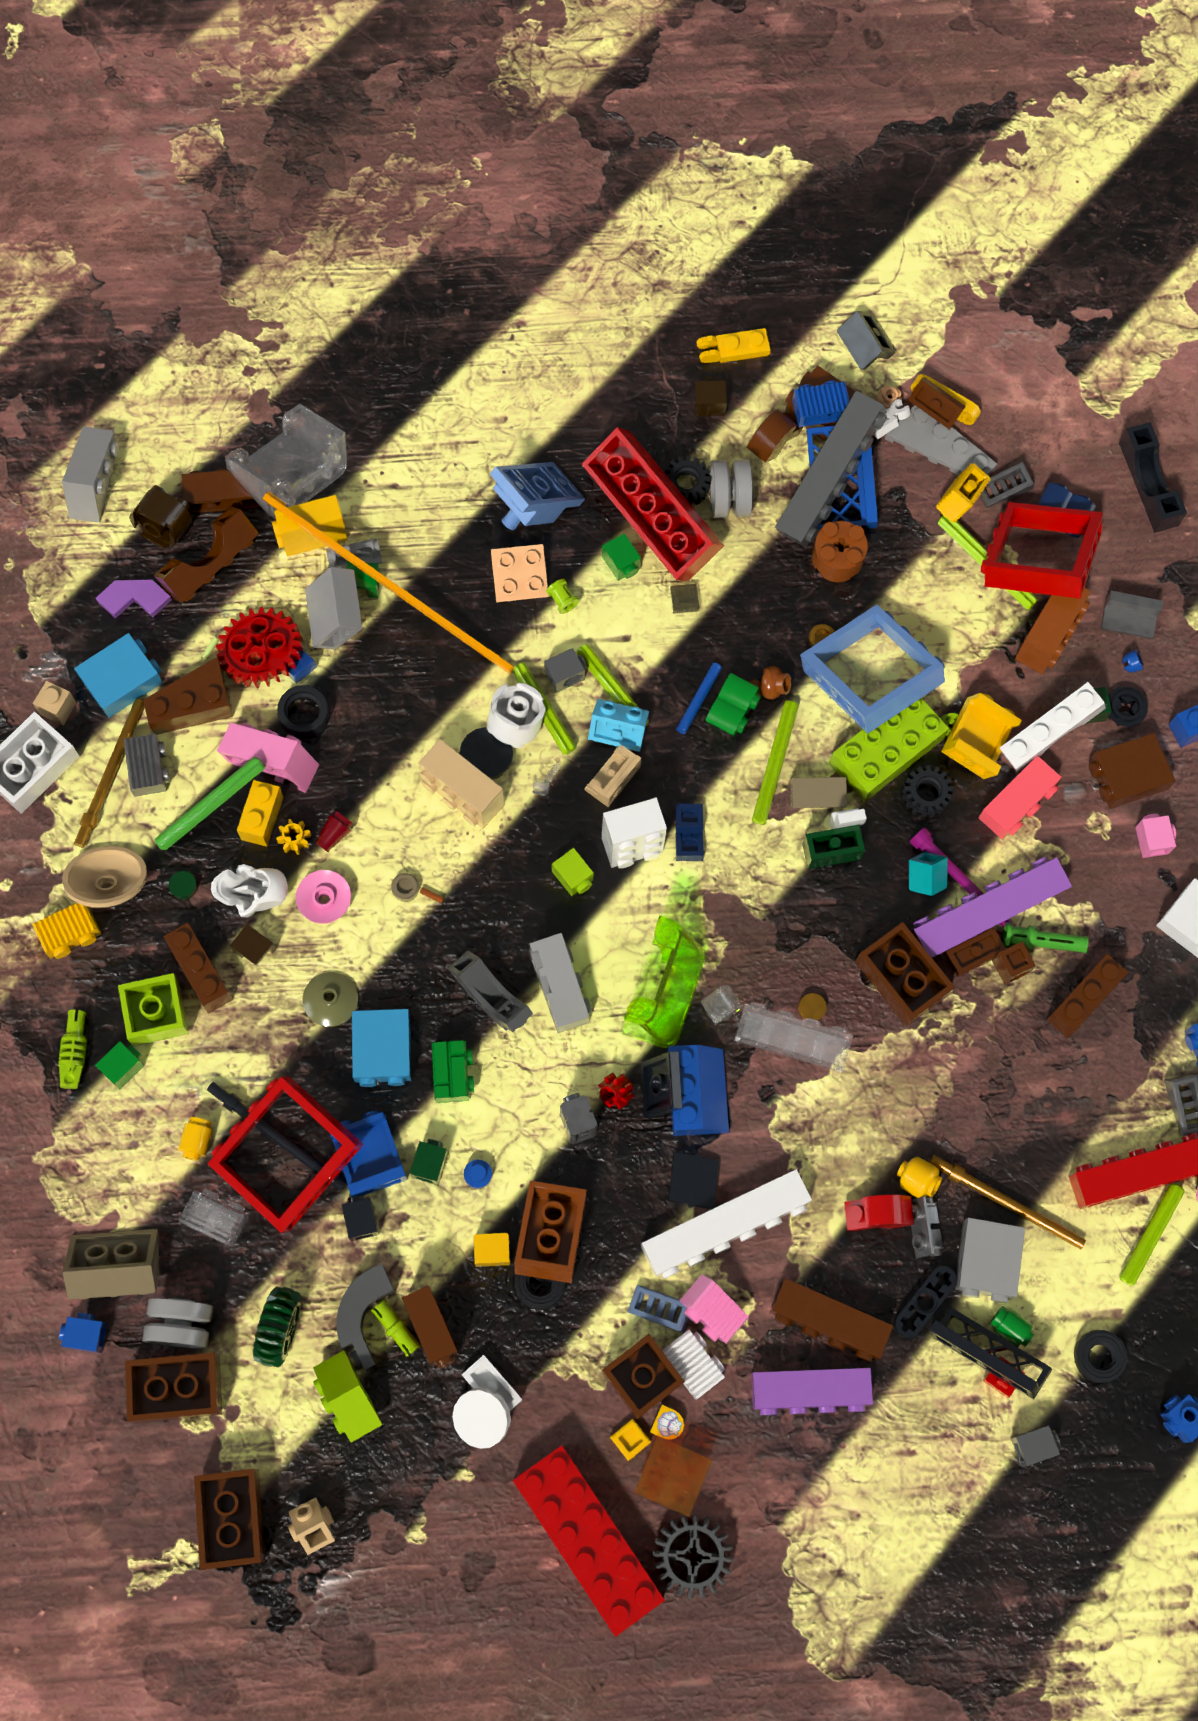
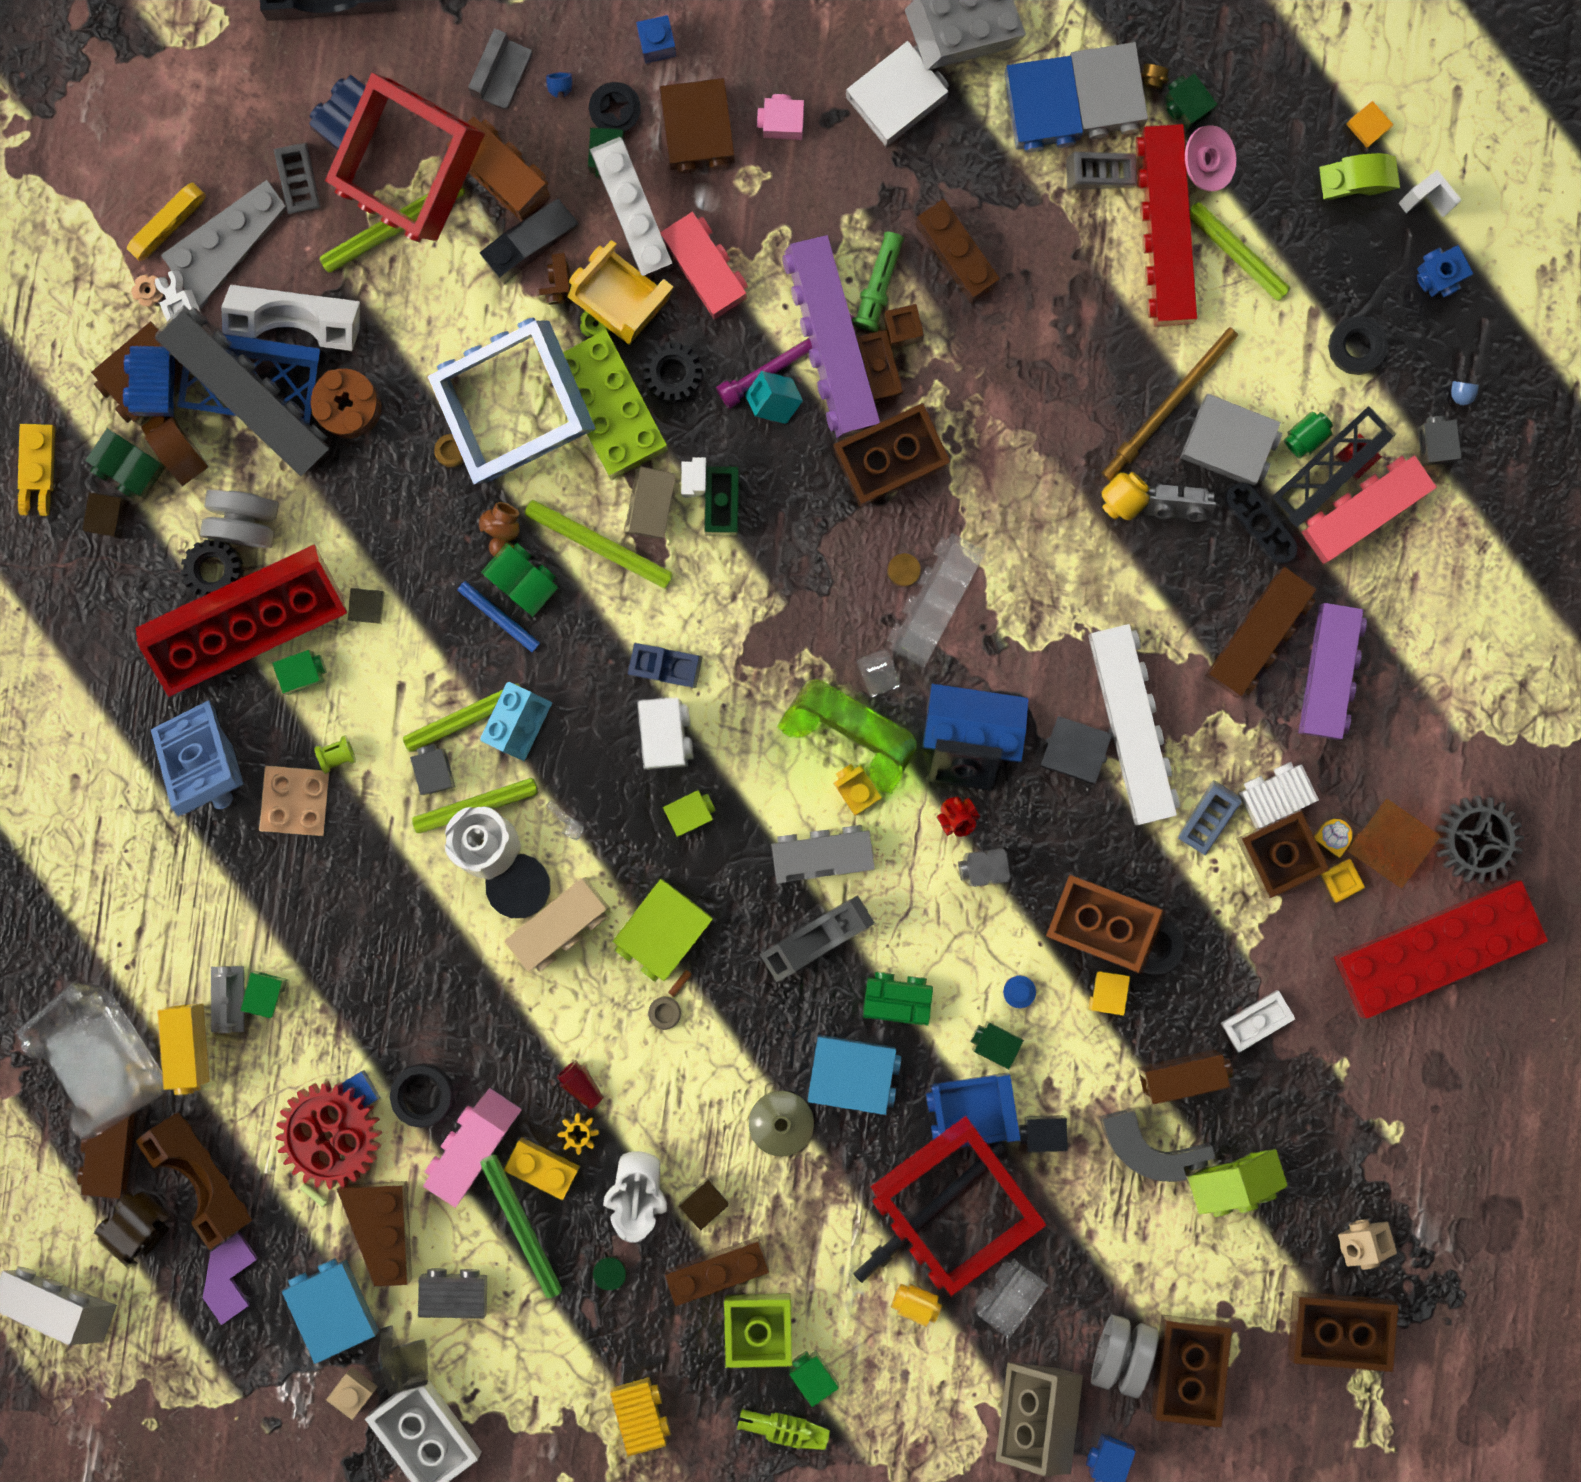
camera: 75 degrees left, 15 degrees up
tan dish [62,846,147,908] -> none
pearl gold bar [74,699,144,848] -> none
dark green gear [253,1286,302,1368] -> none
light orange piece [262,491,514,674] -> none
bright pink dish [296,870,351,924] -> none
light grey brick [305,566,362,650] -> none
lime pin [371,1299,421,1357] -> none
white tile [452,1387,511,1449] -> none
tan hinge [585,745,641,807] -> none
bright pink brick [680,1275,749,1344] -> none
panel [837,311,895,370] -> none
red brick [844,1195,914,1231] -> none
reddish brown plate [908,377,966,430] -> none
yellow brick [936,463,991,522] -> none
none -> dark green brick [85,428,166,500]
none -> white arch [221,285,360,351]
none -> clear smoke panel [380,1325,429,1395]
none -> black slope [479,198,579,285]
none -> reddish brown bracket [536,253,571,305]
none -> lime brick [612,878,713,982]
none -> yellow bracket [833,763,882,816]
none -> coral brick [1301,455,1437,564]
none -> medium blue hinge [1451,381,1479,405]

